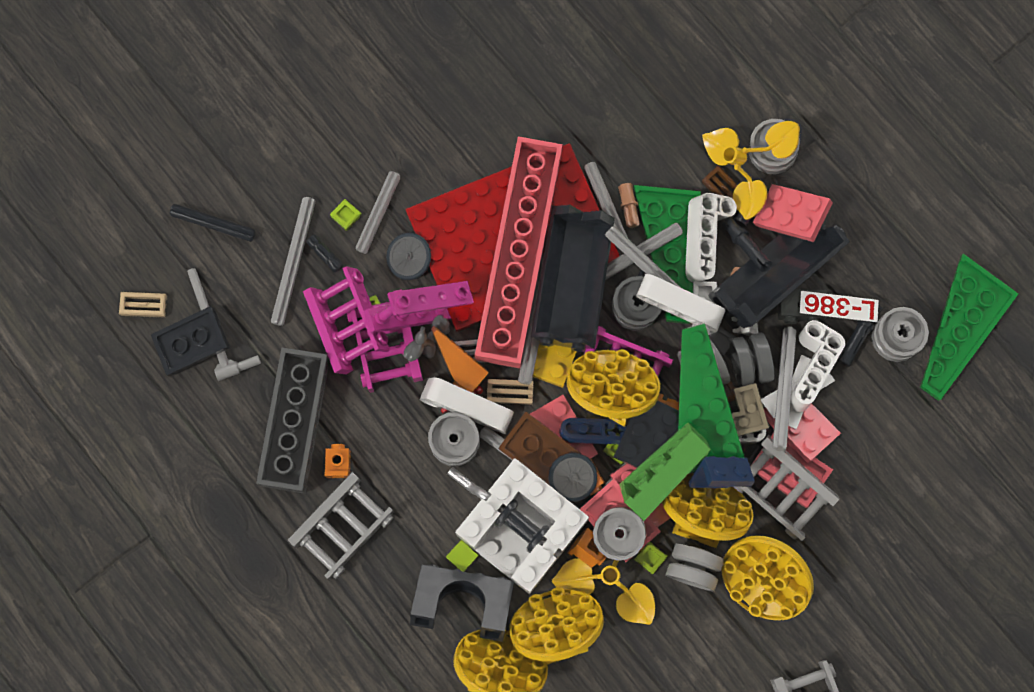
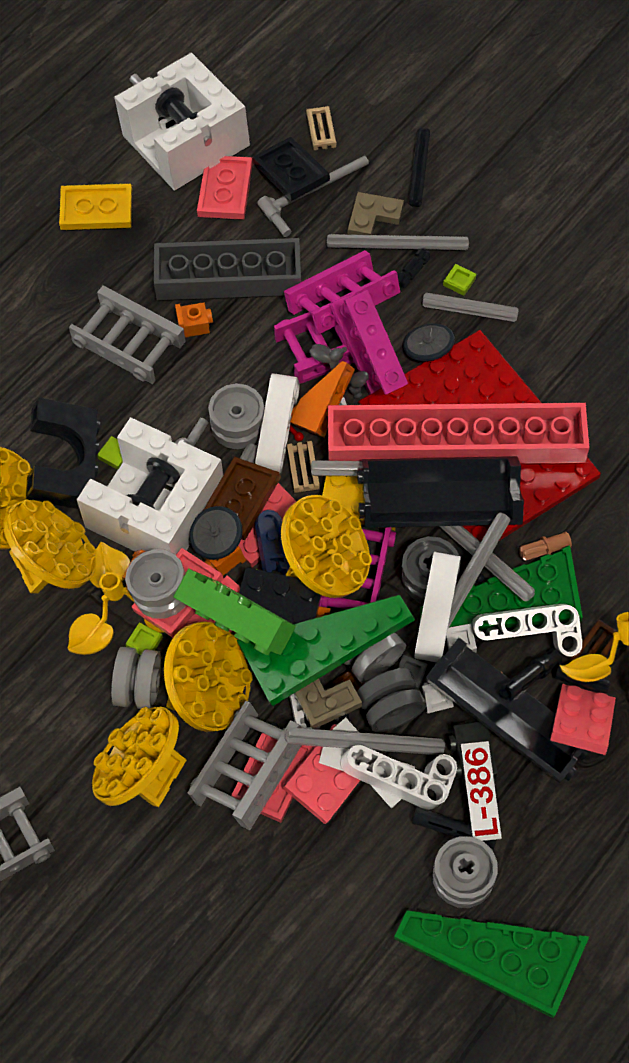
camera: 80 degrees right, 15 degrees down
light grey axle [584,162,628,238] -> none
dark blue bracket [688,456,755,488] -> none
none -> yellow plate [59,184,132,230]
none -> white piece [115,53,250,190]
none -> coral plate [197,156,253,219]
none -> dark tan plate [348,192,404,235]

